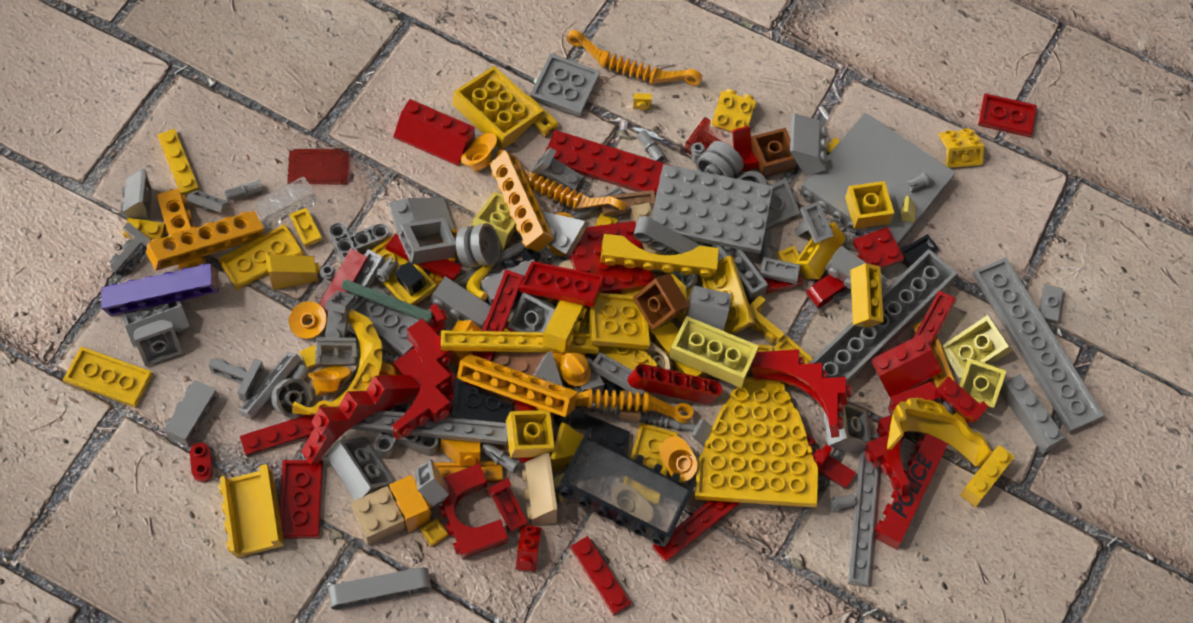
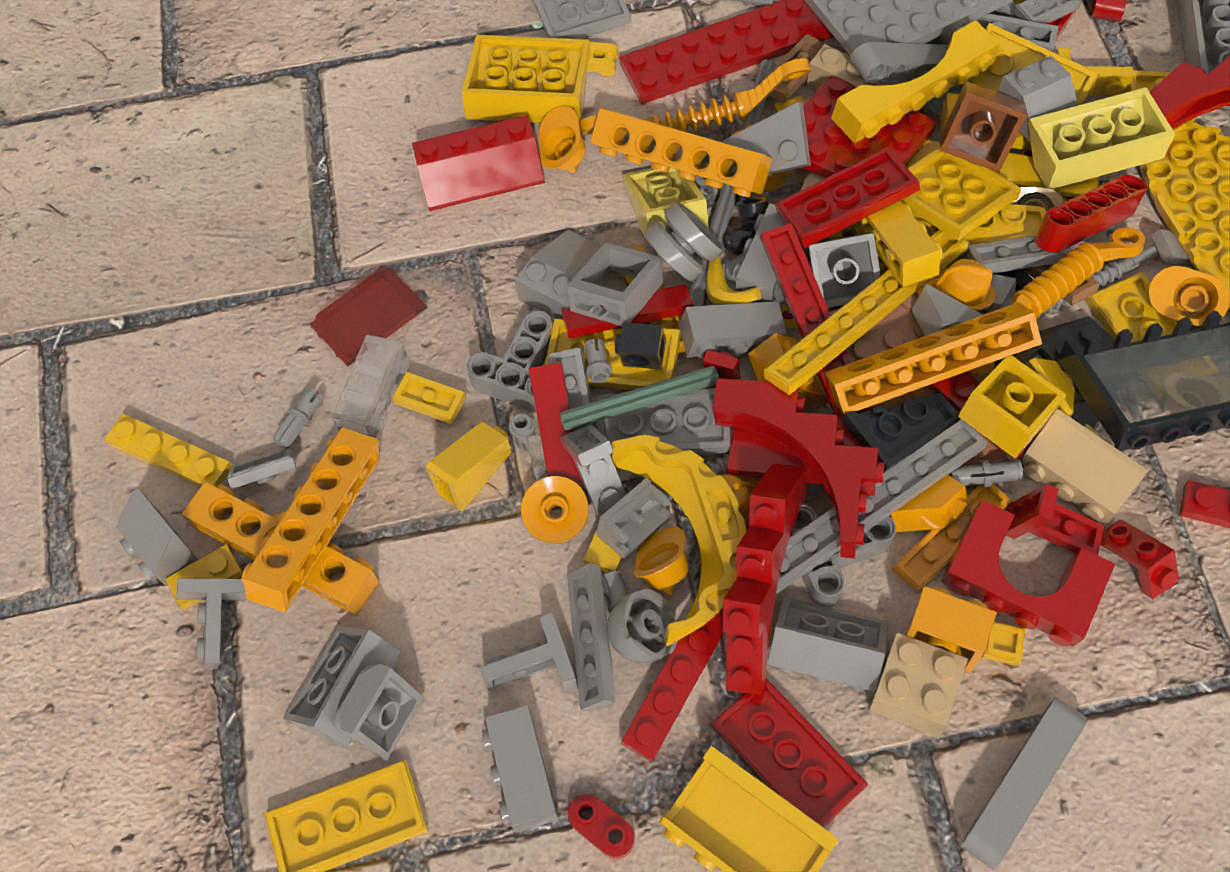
camera: 30 degrees left, 0 degrees up
brick [101,264,219,316] -> none
yellow tile [218,224,304,290] -> none
light grey slope [415,458,449,506] -> none
light grey bracket [531,147,582,191] -> none

